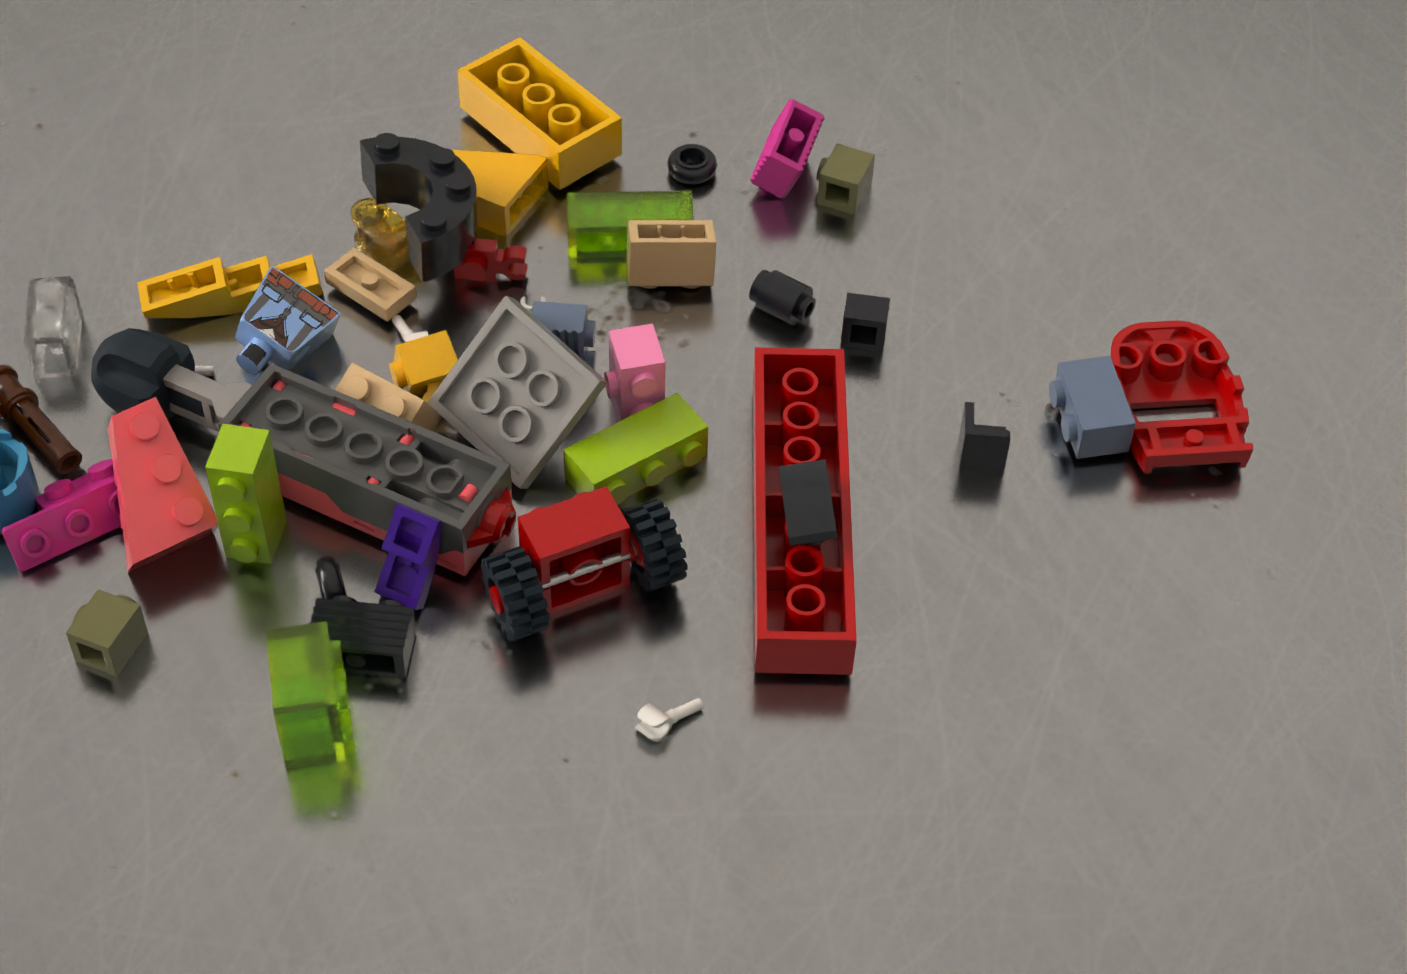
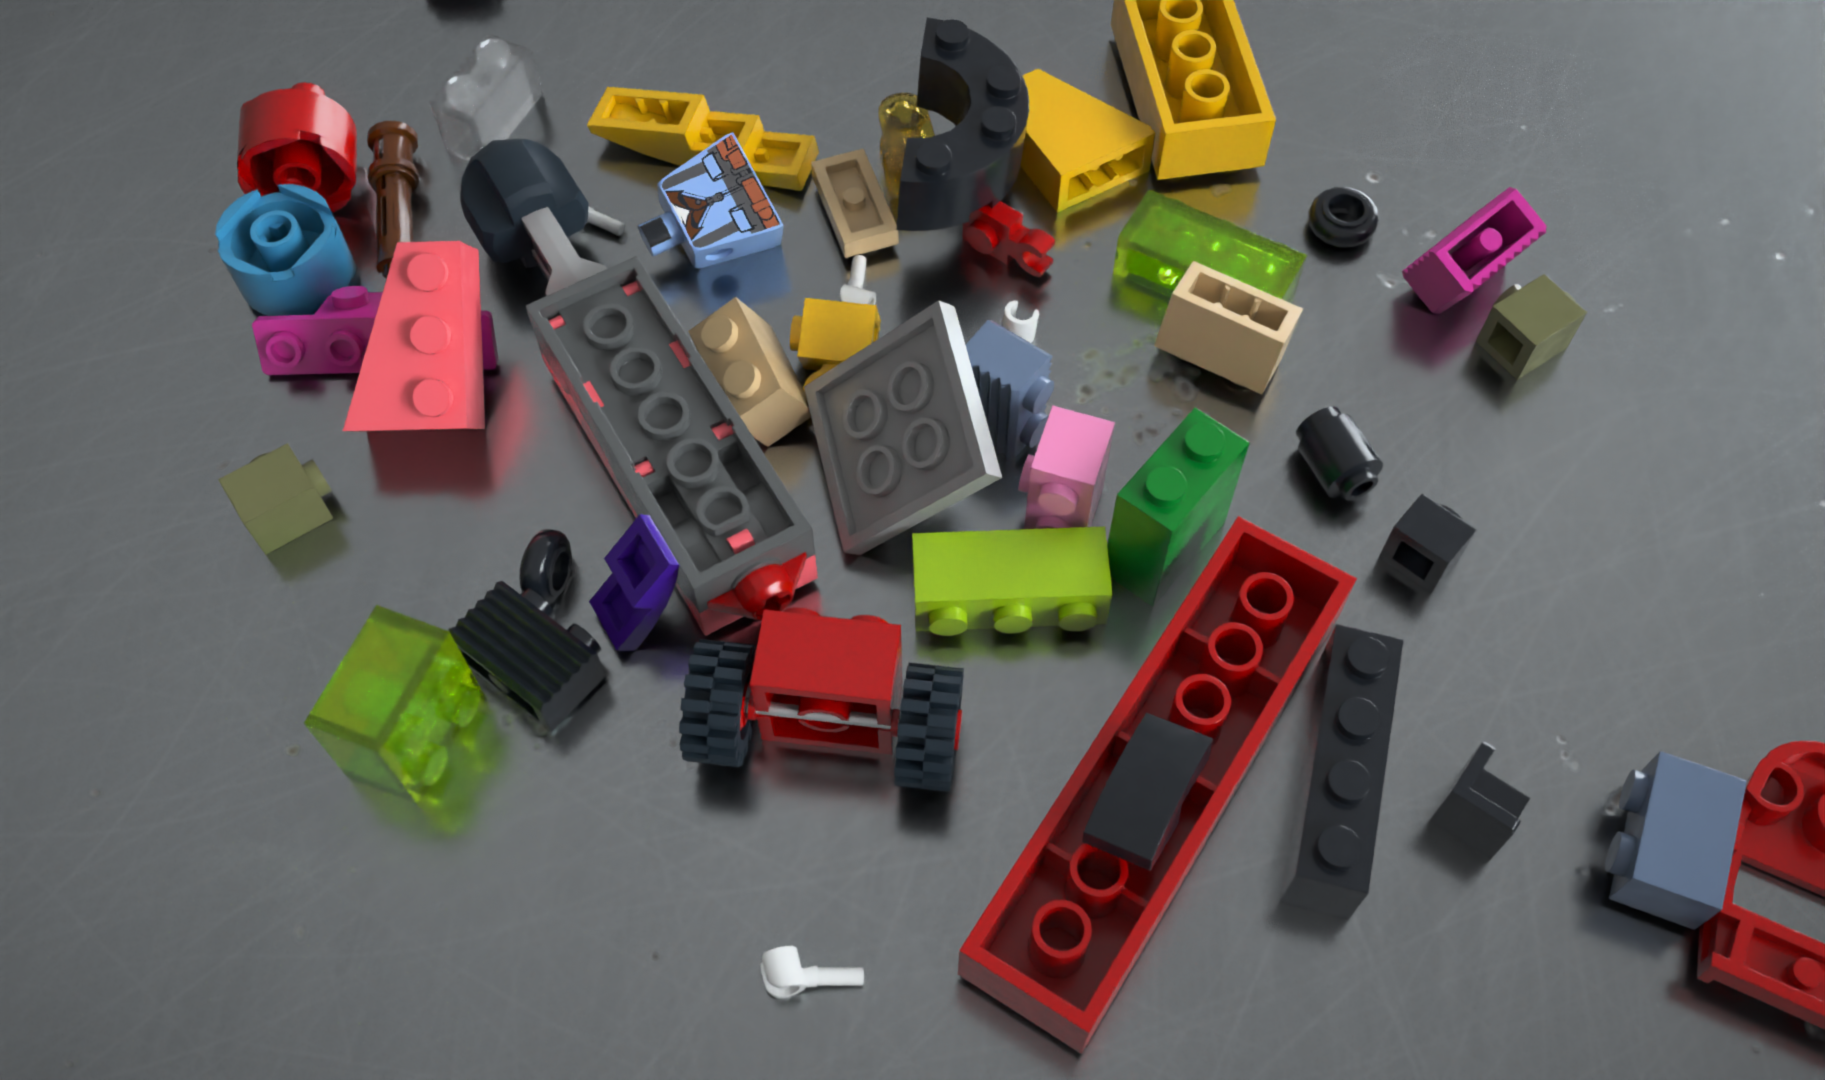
camera: 35 degrees right, 10 degrees up
lime brick [205,424,287,564] -> none
none -> green brick [1107,407,1250,607]
none -> black brick [1280,624,1404,919]

